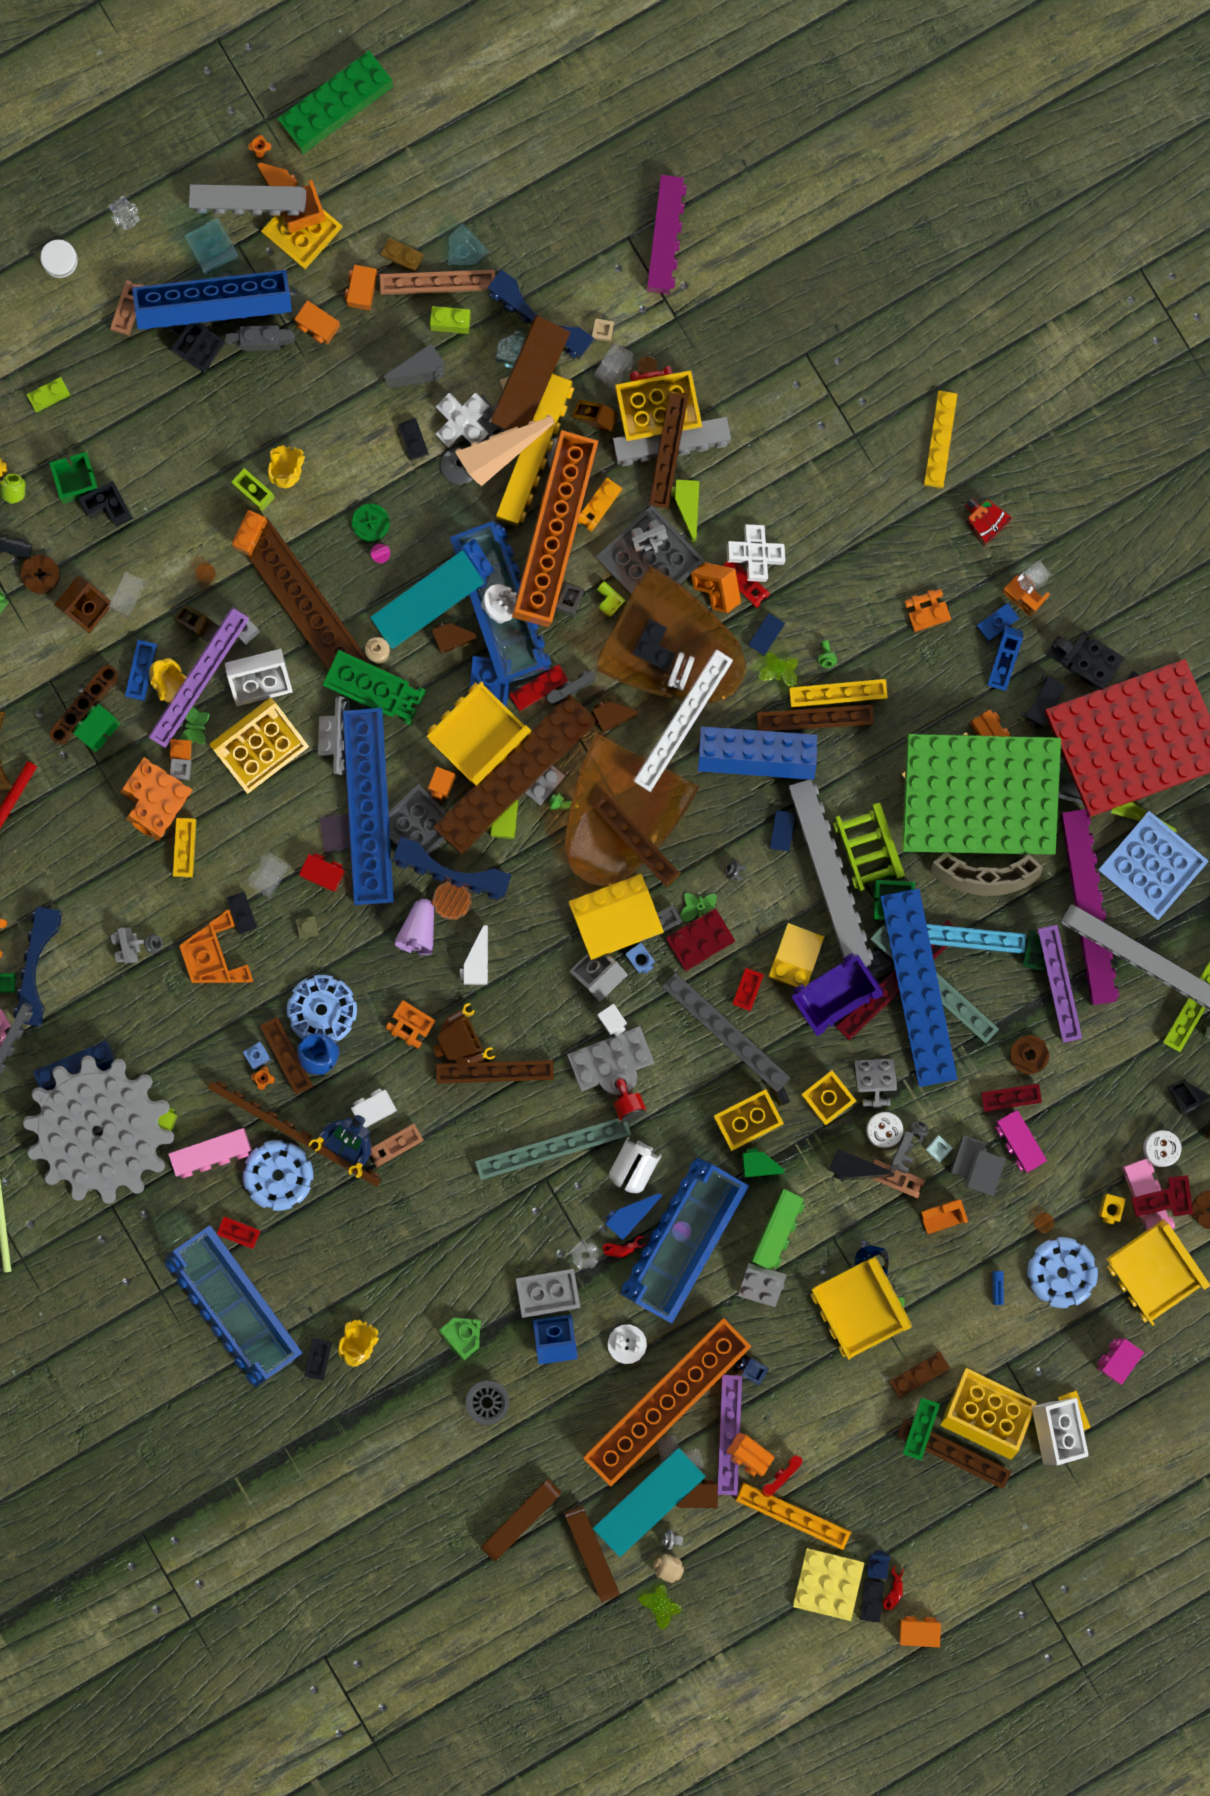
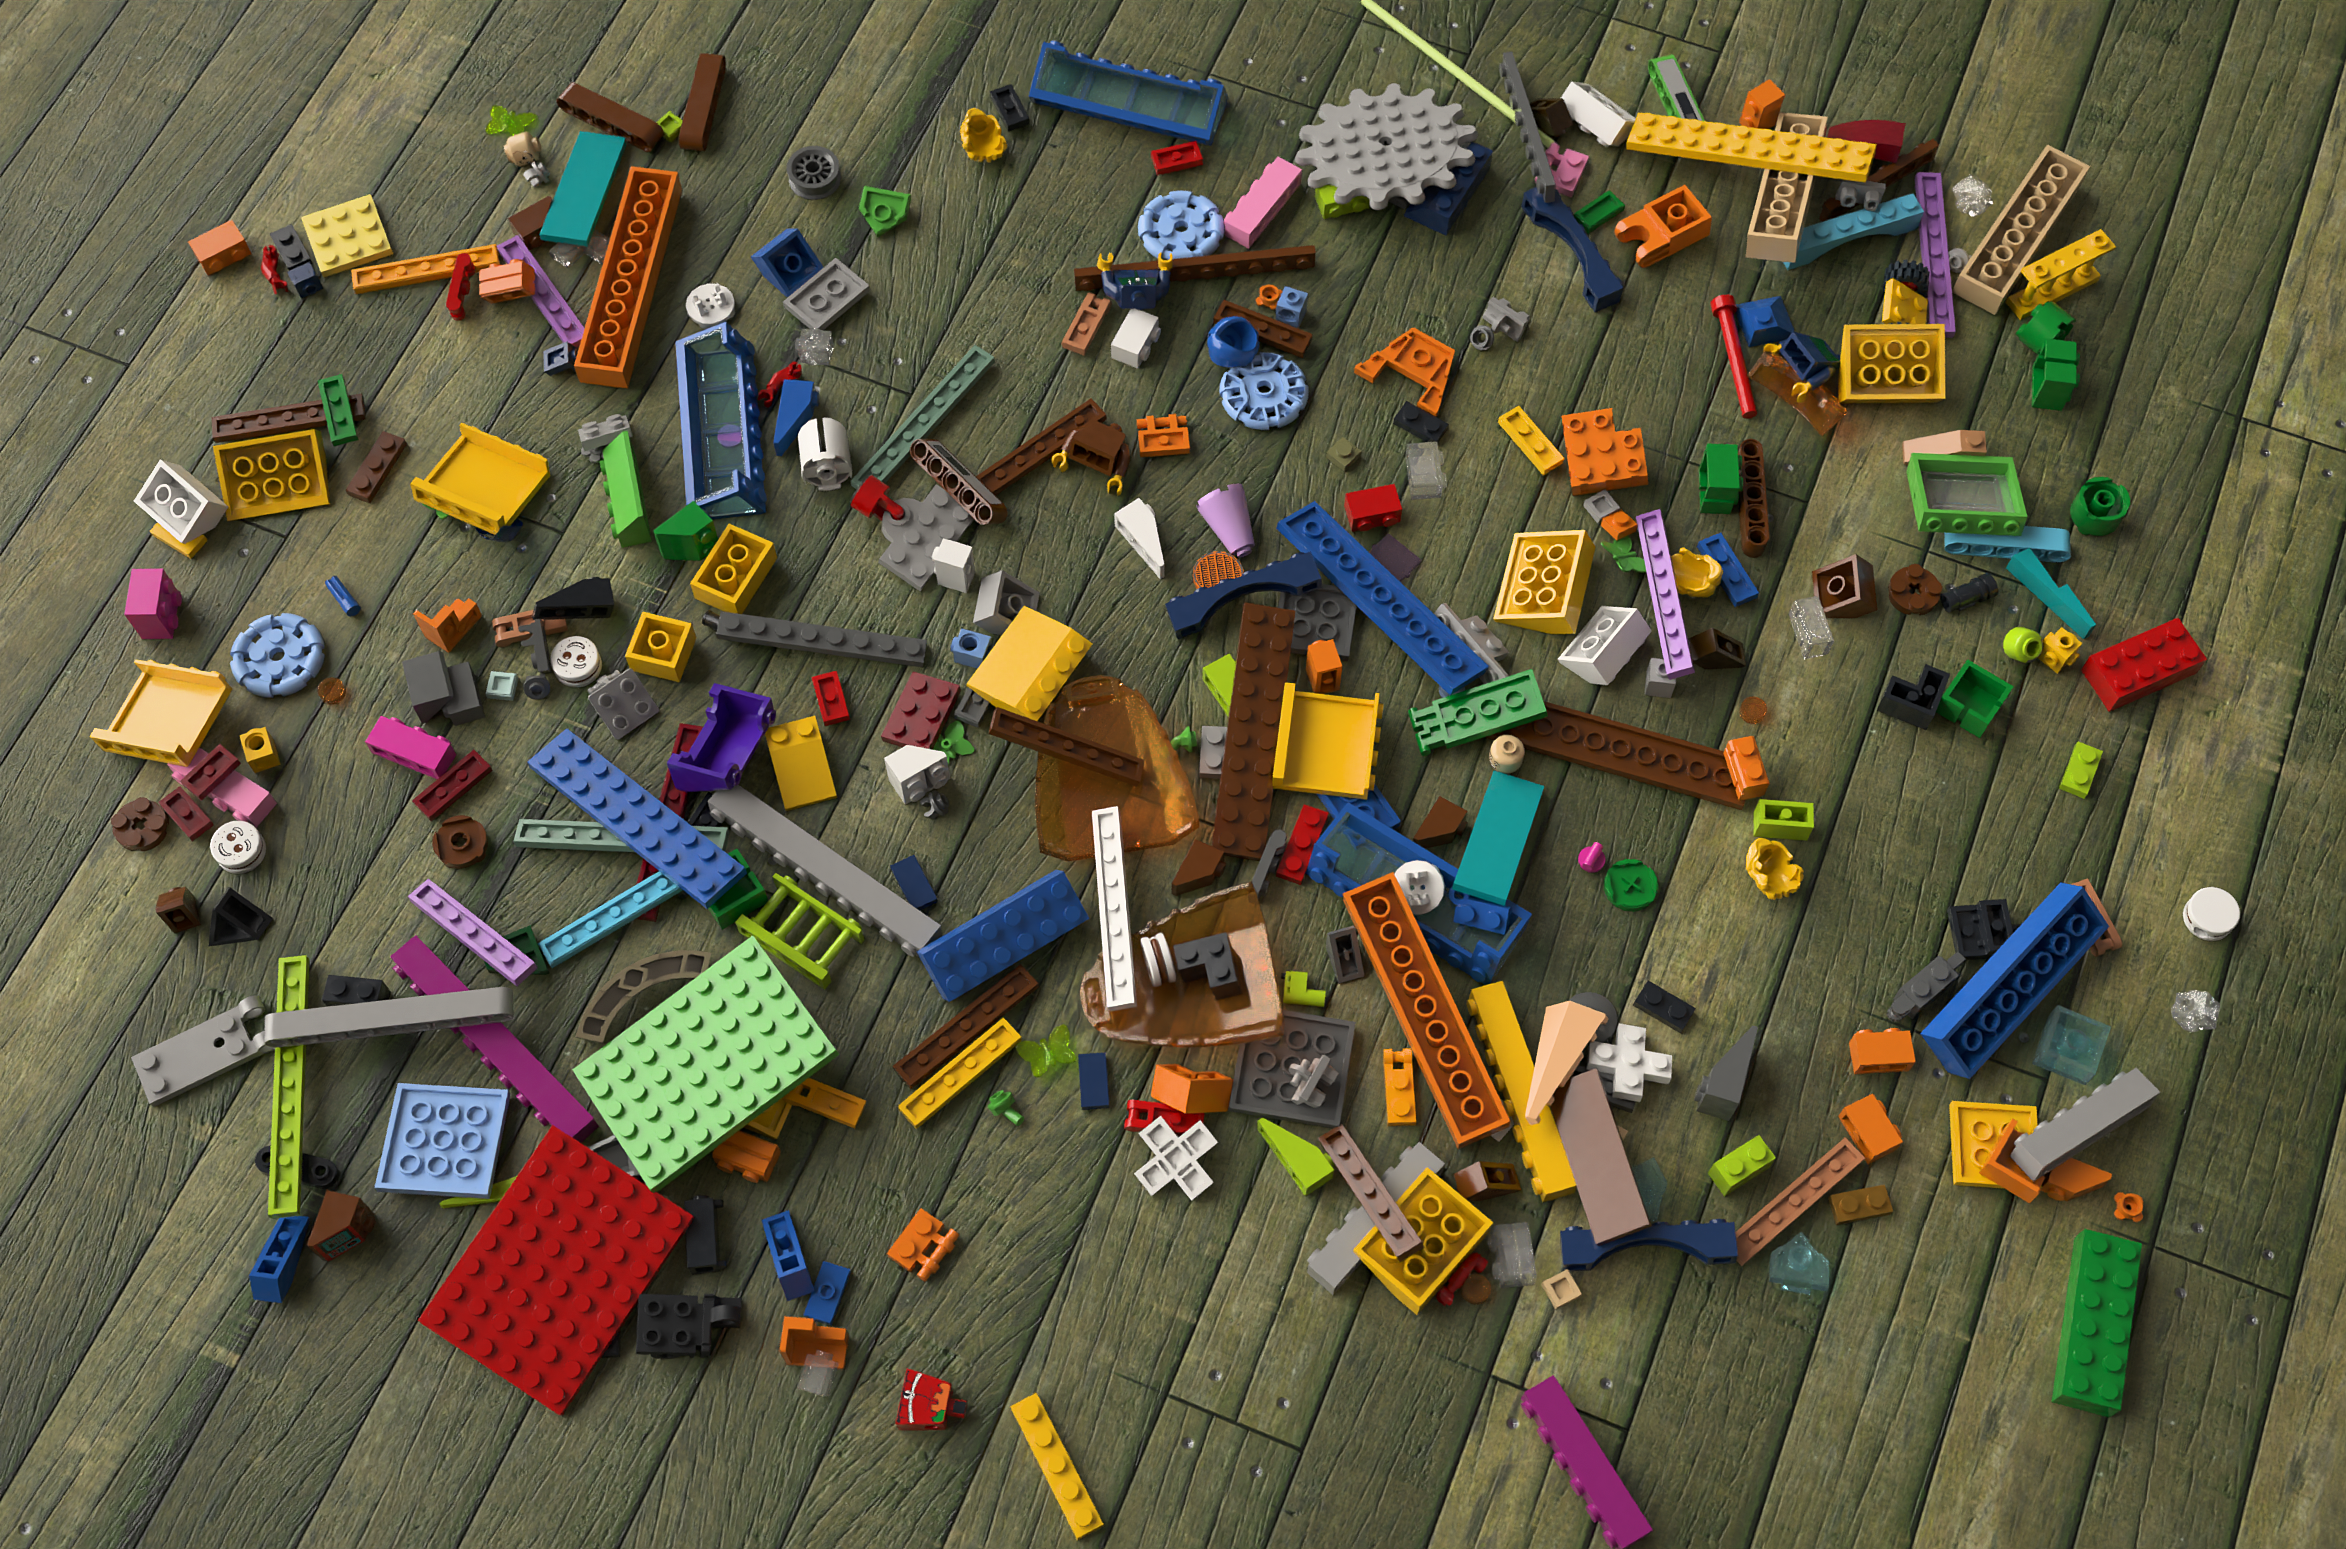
camera: 150 degrees right, 20 degrees down
none -> black brick [322,975,391,1007]
none -> lime tile [656,111,683,142]
none -> light orange plate [783,1078,866,1129]
none -> white slope [884,745,950,805]
none -> reddish brown beam [910,439,1007,525]

